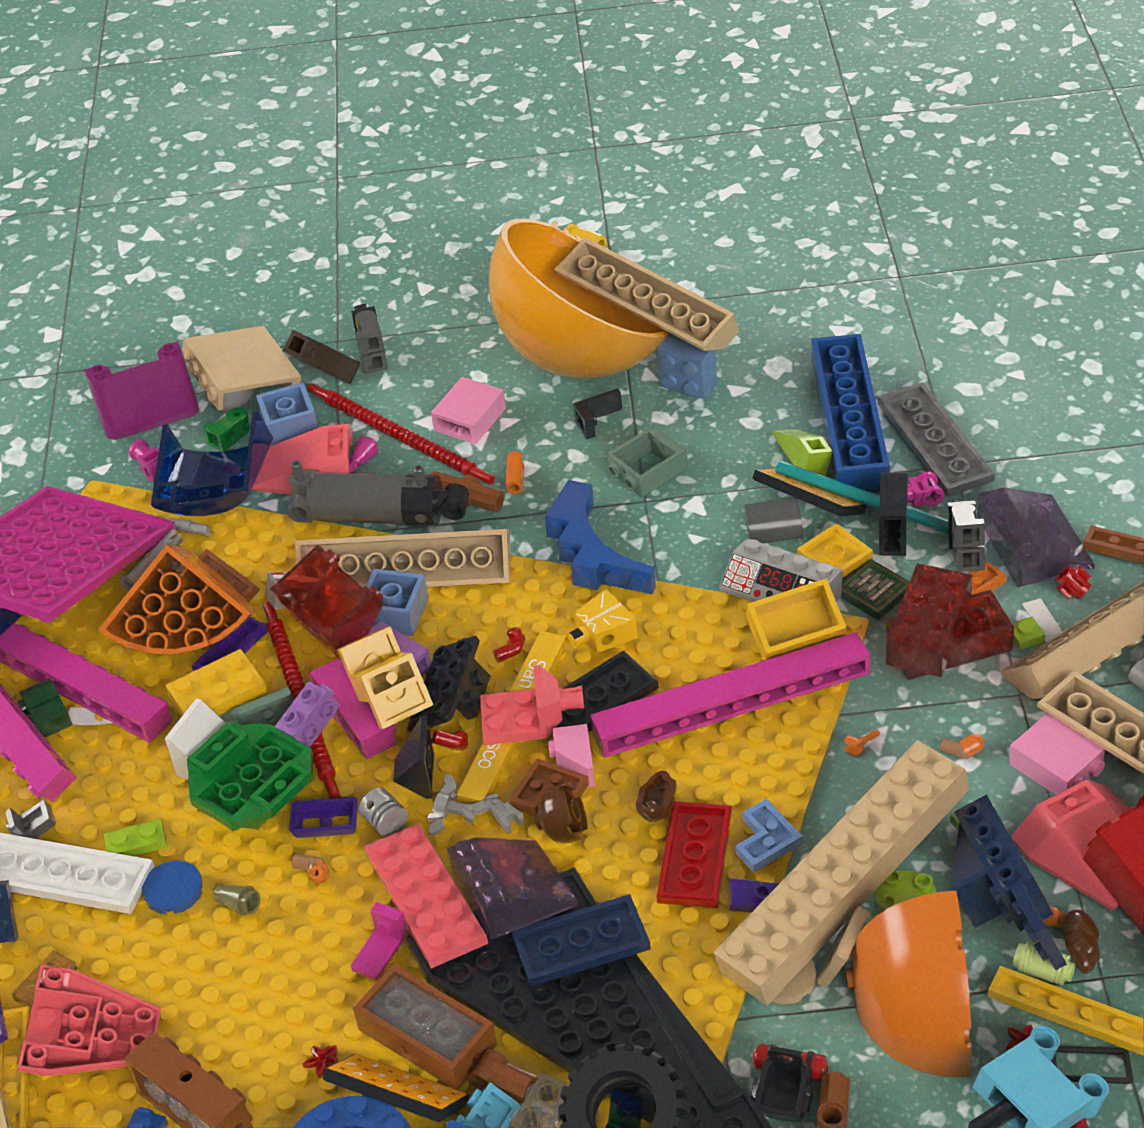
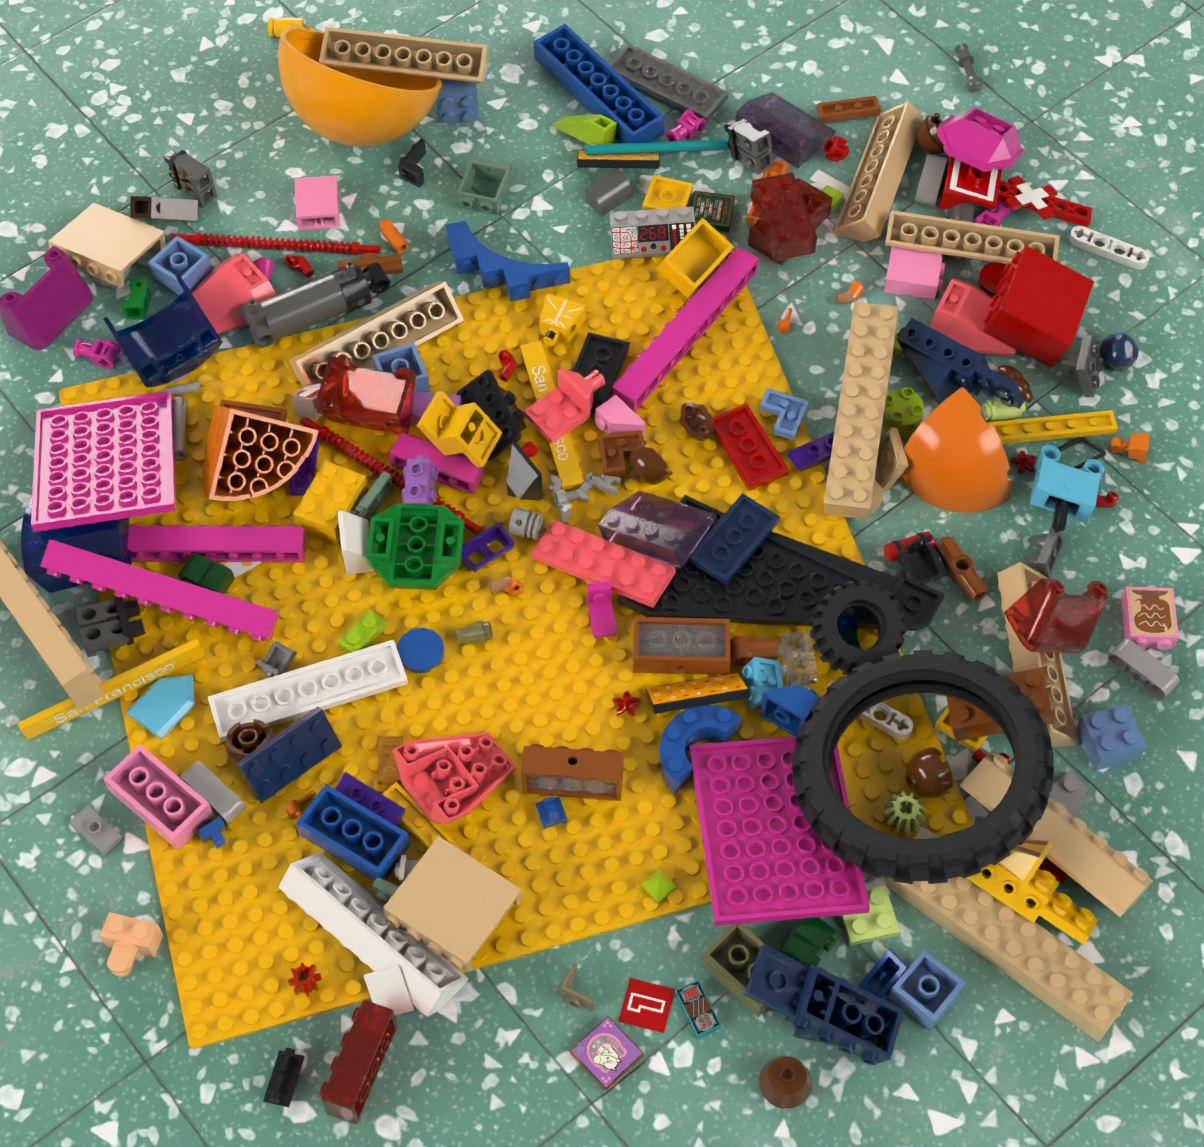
camera: 40 degrees left, 15 degrees up
black slope [879,473,908,556] -> none
none -> red arm [284,254,314,278]

